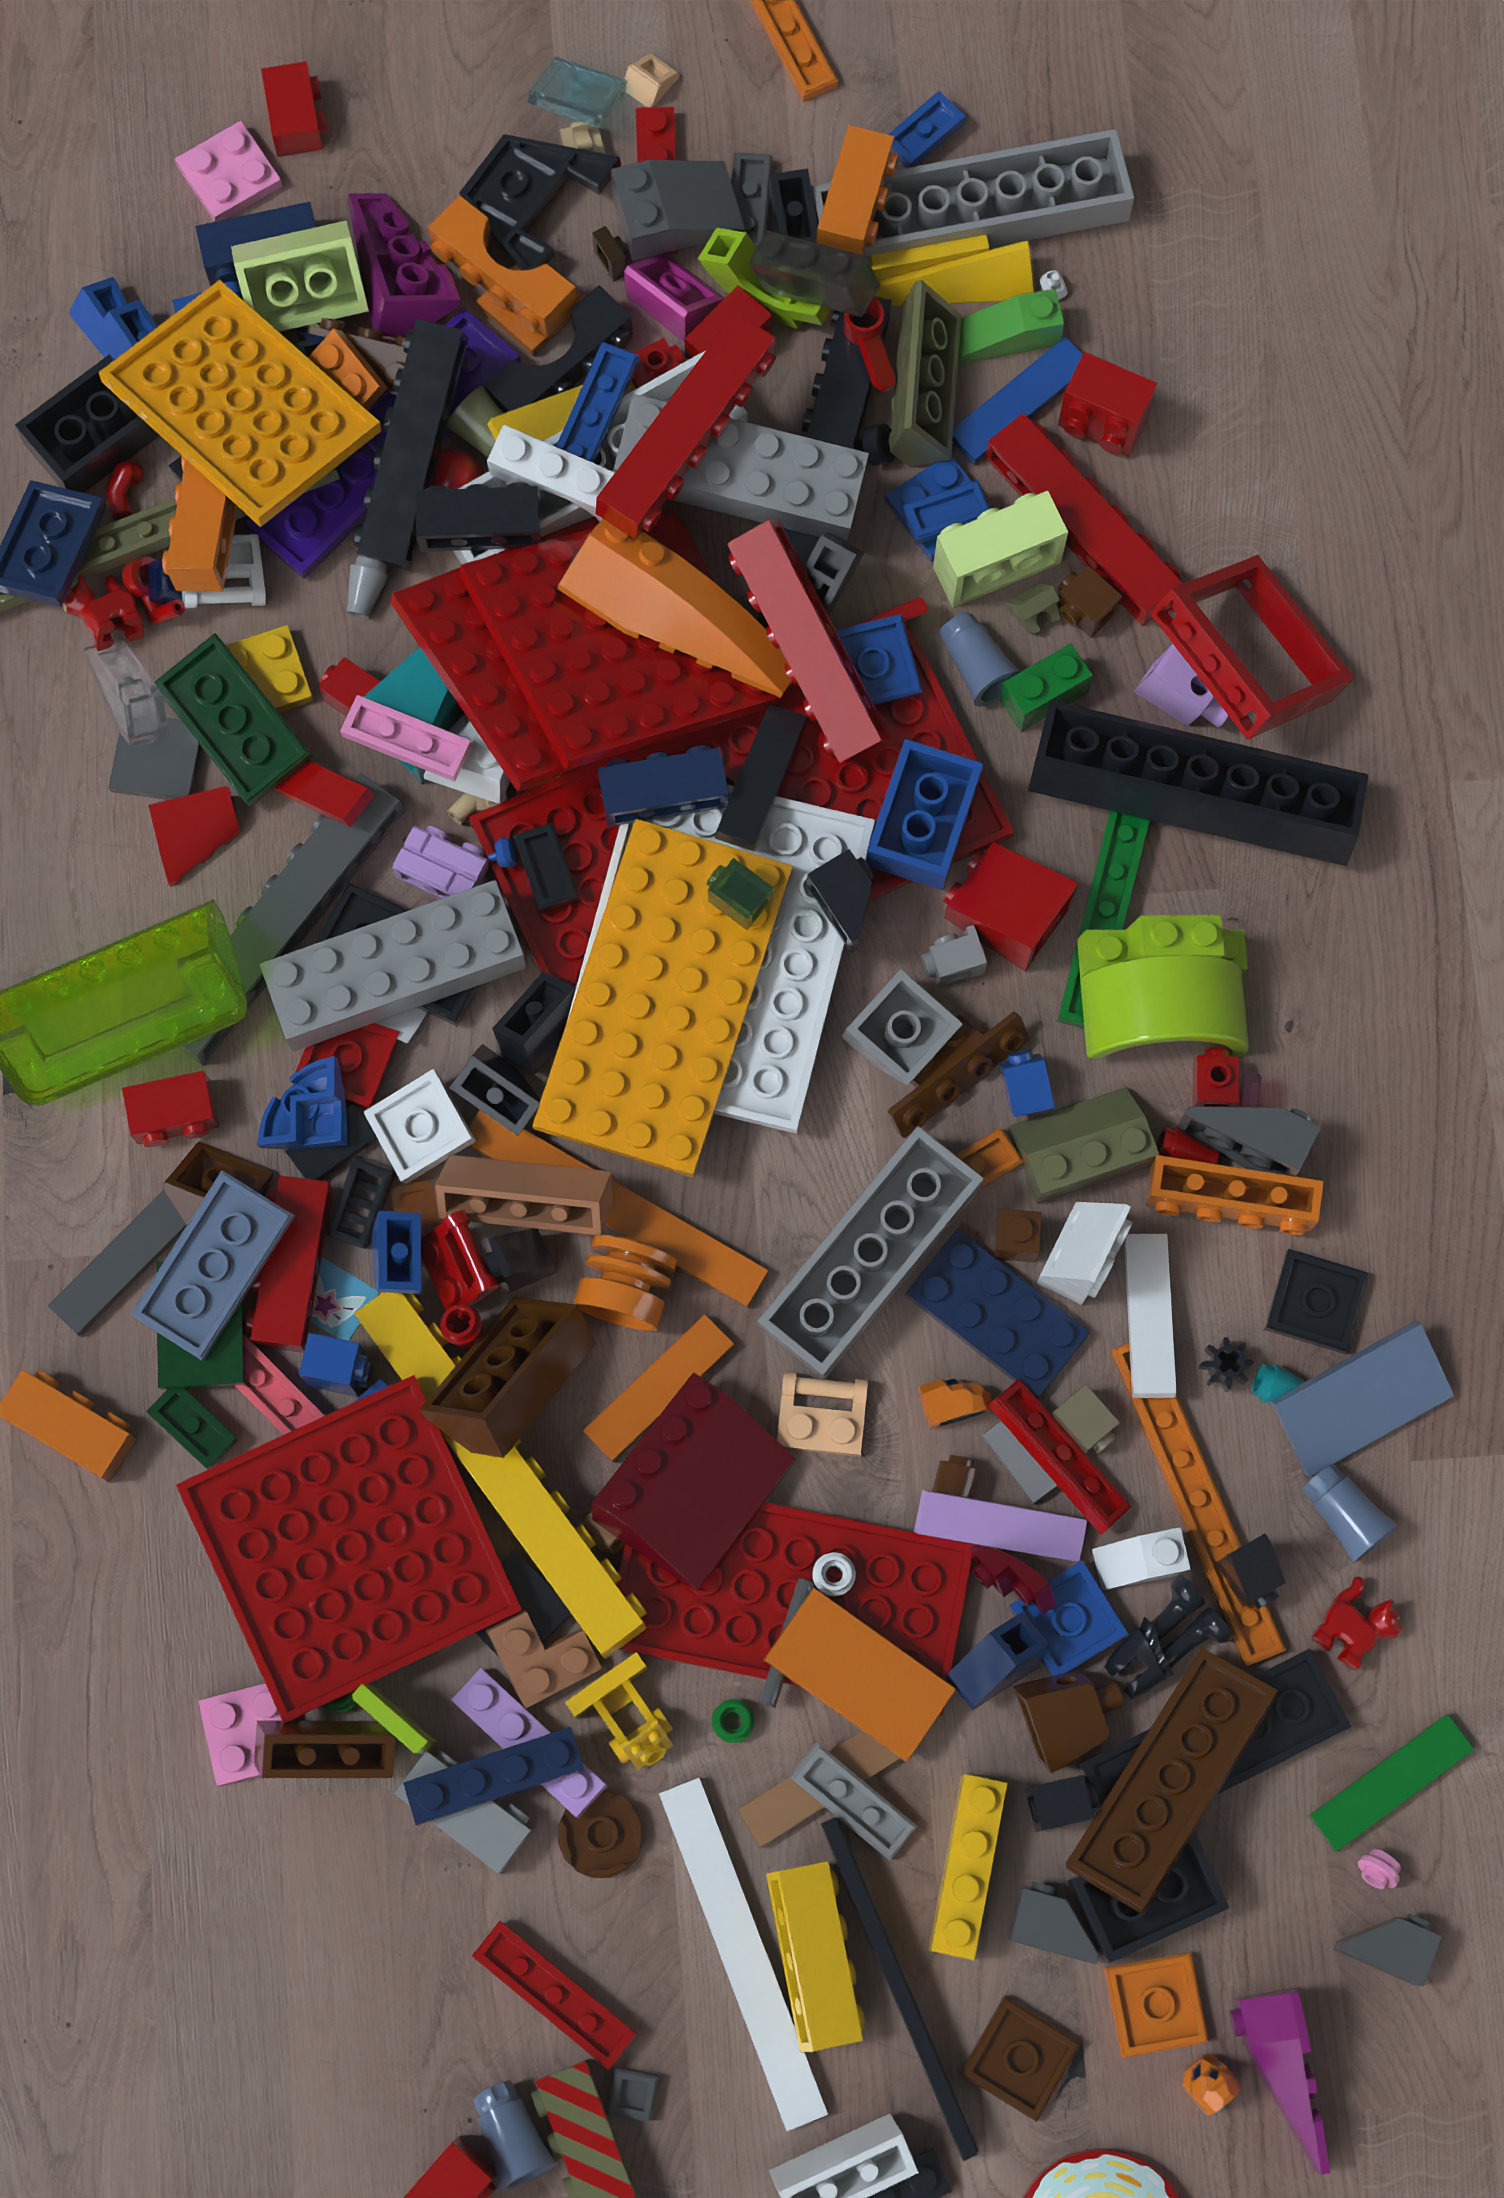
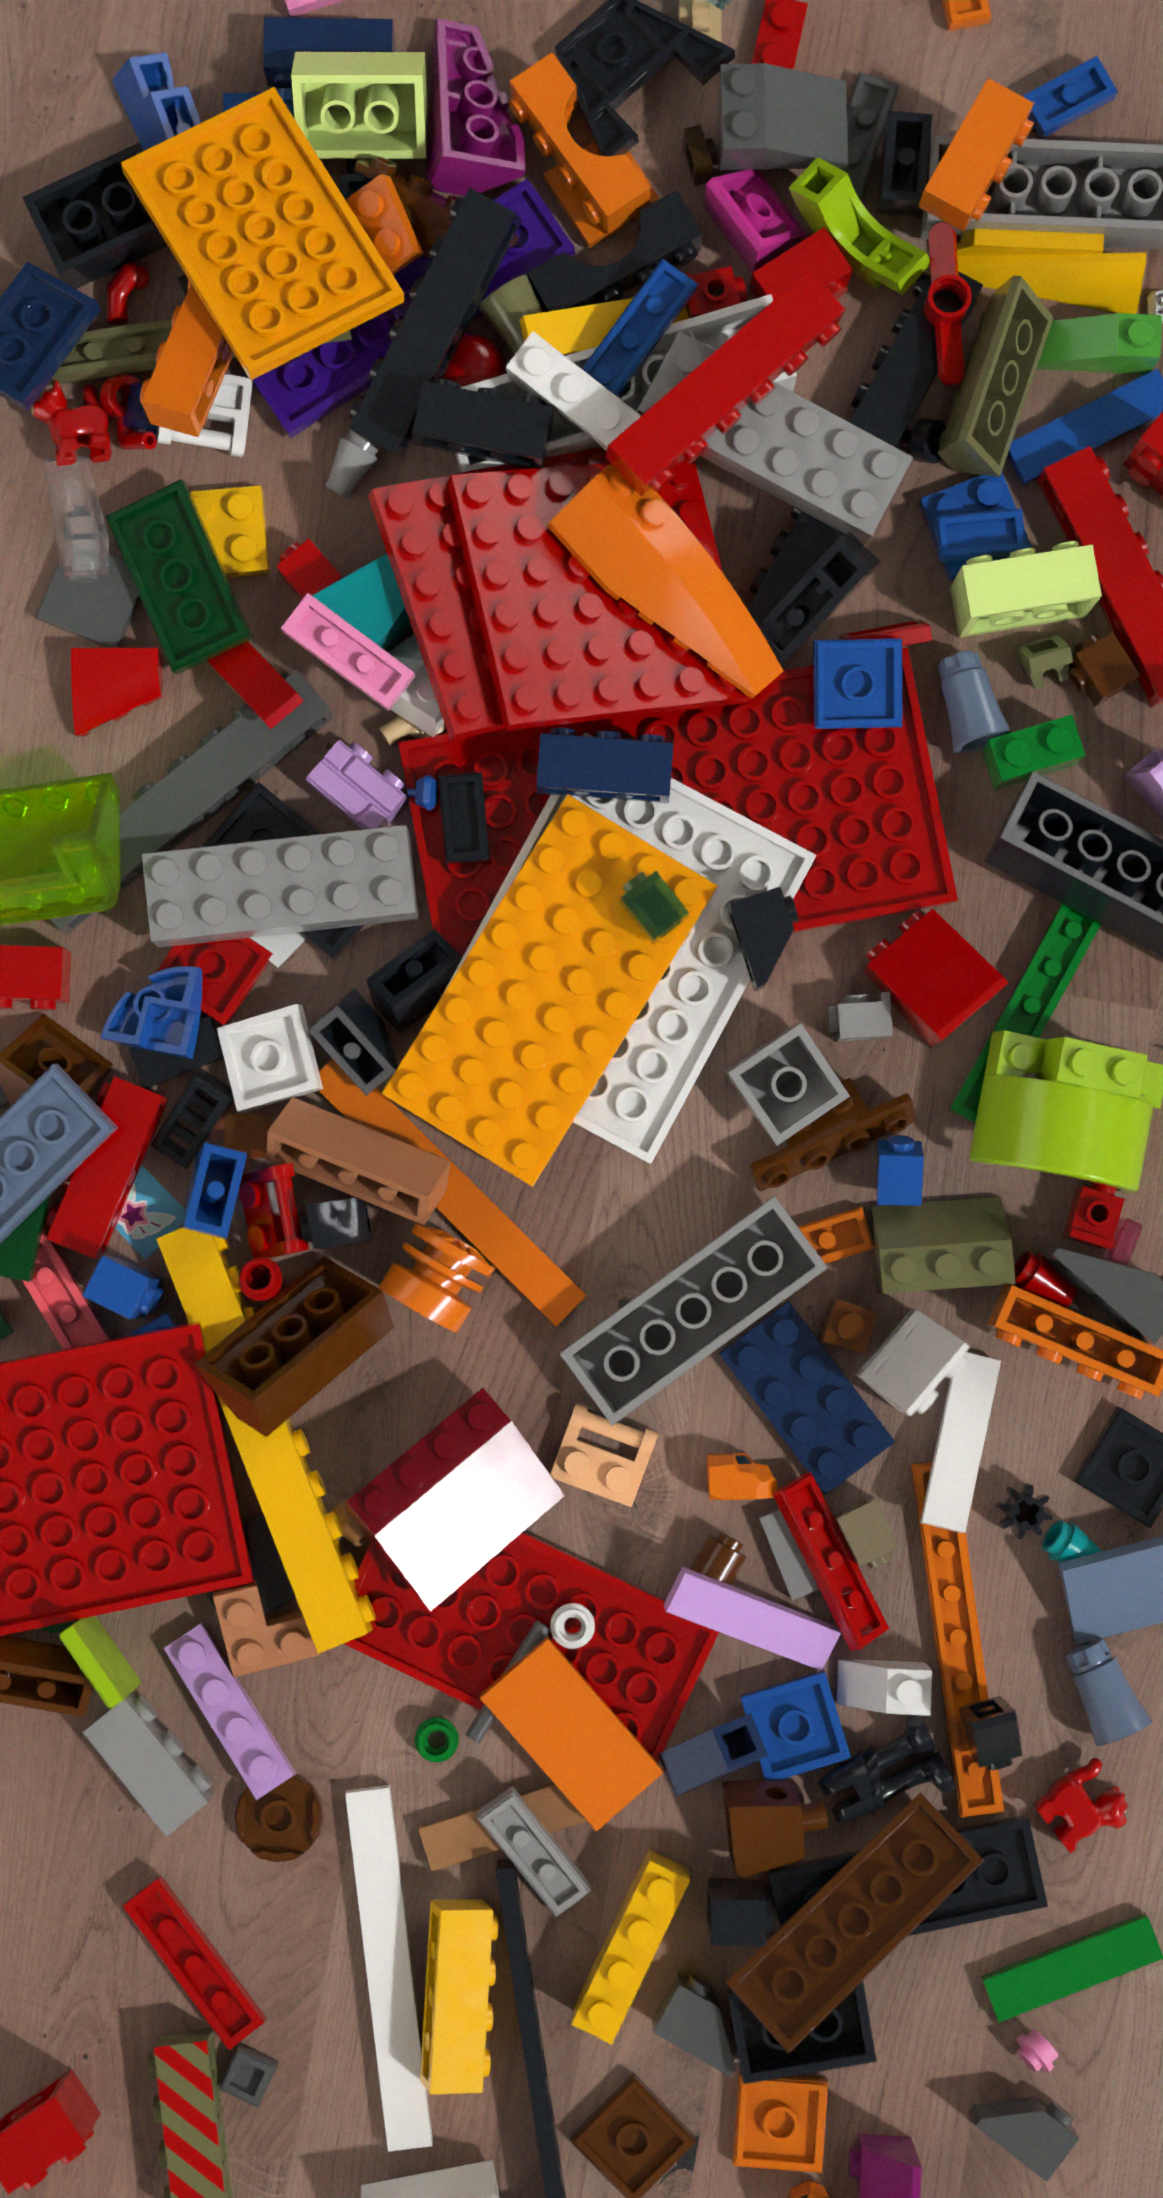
camera: 15 degrees right, 10 degrees up
dark blue plate [403,1727,585,1826] -> none
sand blue plant [473,2080,557,2191] -> none
yellow tile [565,1652,673,1770] -> none
orange tile [583,1314,734,1463] -> none
black tile [715,704,807,851] -> none
brick [727,520,891,763] -> none
clear smoke brick [749,230,880,317] -> none
blue brick [866,739,983,890] -> none
dark red slope [970,1544,1057,1615] -> none

